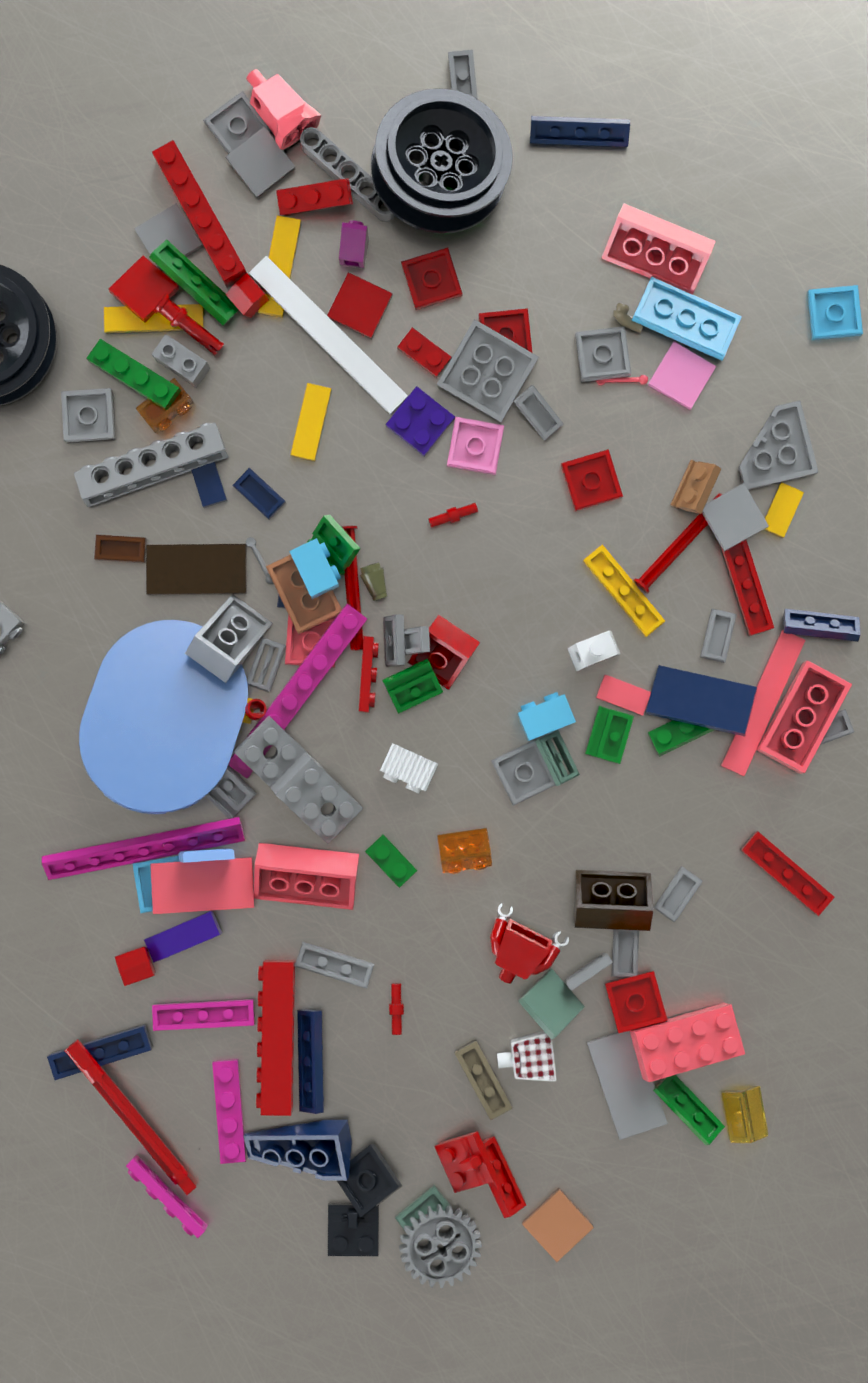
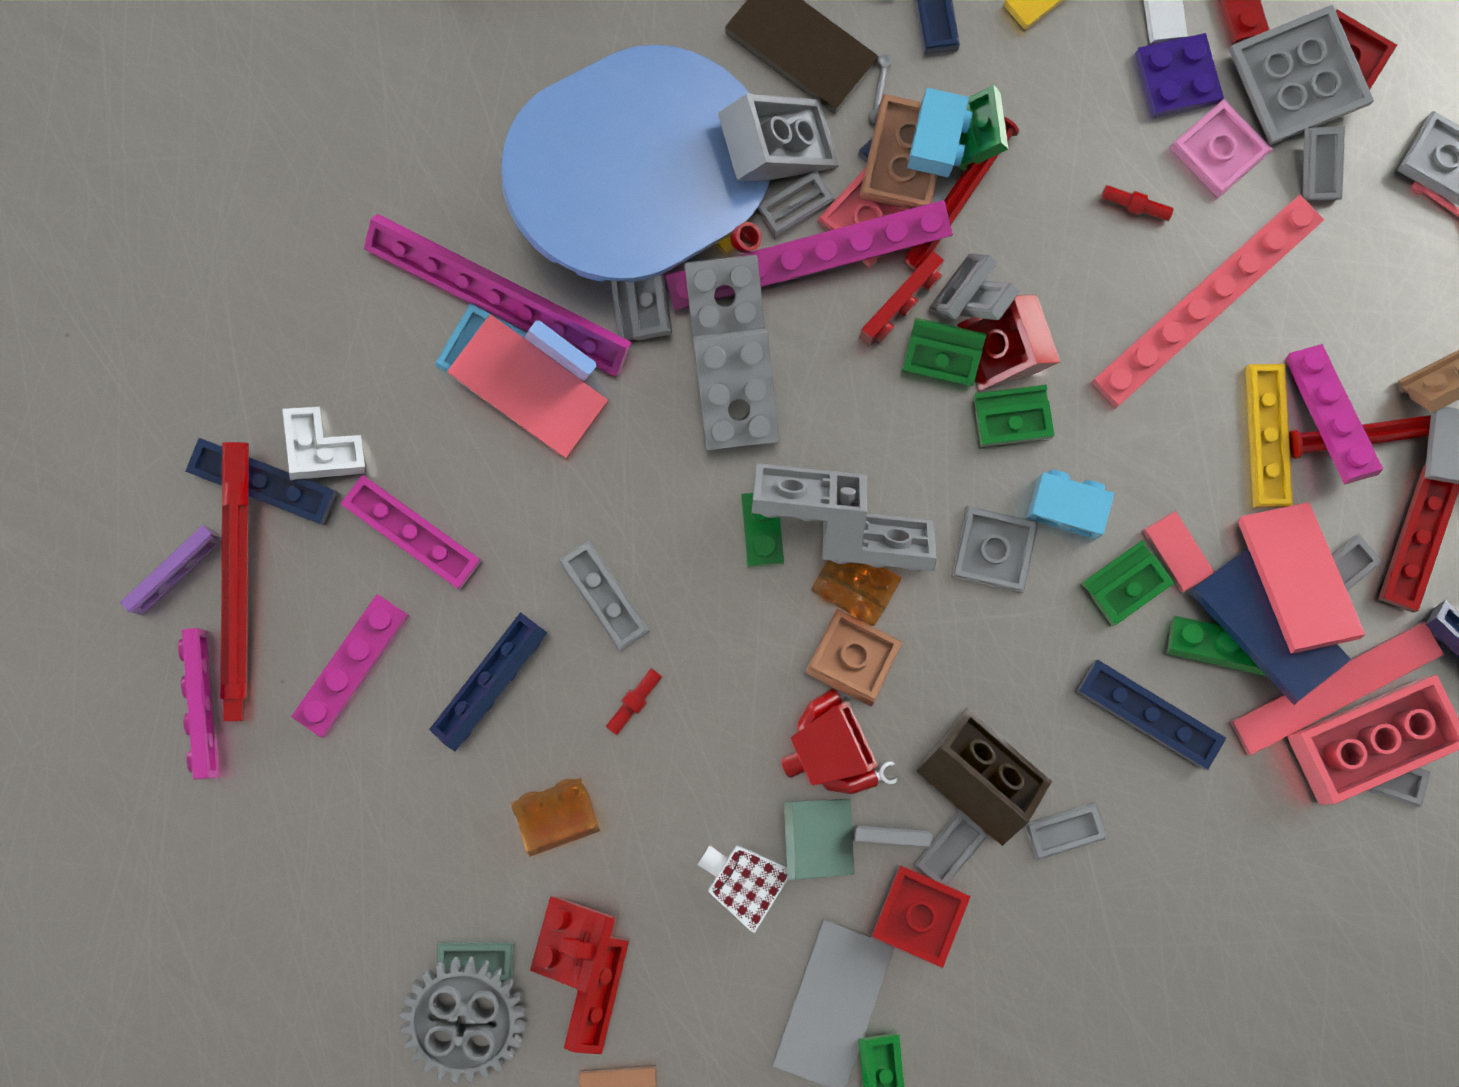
camera: 35 degrees right, 5 degrees down
red piece [115,946,156,986] -> none
dark purple slope [144,910,222,963] -> none
dark blue wedge [244,1120,352,1181] -> none
coral slope [254,843,359,910] -> none
red brick [256,960,295,1116] -> none
black hinge [328,1203,379,1256] -> none
black hinge [337,1144,402,1217] -> none
olive cone [360,562,387,601] -> none
white brick [380,743,438,794] -> none
dark tan plate [454,1040,513,1120] -> none
sand green tile [535,730,580,786] -> none
red tile [561,449,623,512] -> none
white torso [567,631,620,672] -> none
coral brick [630,1003,745,1082] -> none
red plate [741,831,835,916] -> none
none -> medium lavender tile [120,525,221,615]
none -> white plate [282,406,365,480]
none -> clear orange bracket [510,778,600,857]
none -> light grey bracket [752,463,937,572]
none -> nougat tile [805,609,902,707]
none -> green plate [973,384,1055,447]
none -> dark blue plate [1076,659,1226,770]
none -> coral plate [1091,194,1325,408]
none -> coral tile [1238,502,1365,654]
none -> dark pink plate [1285,344,1383,485]

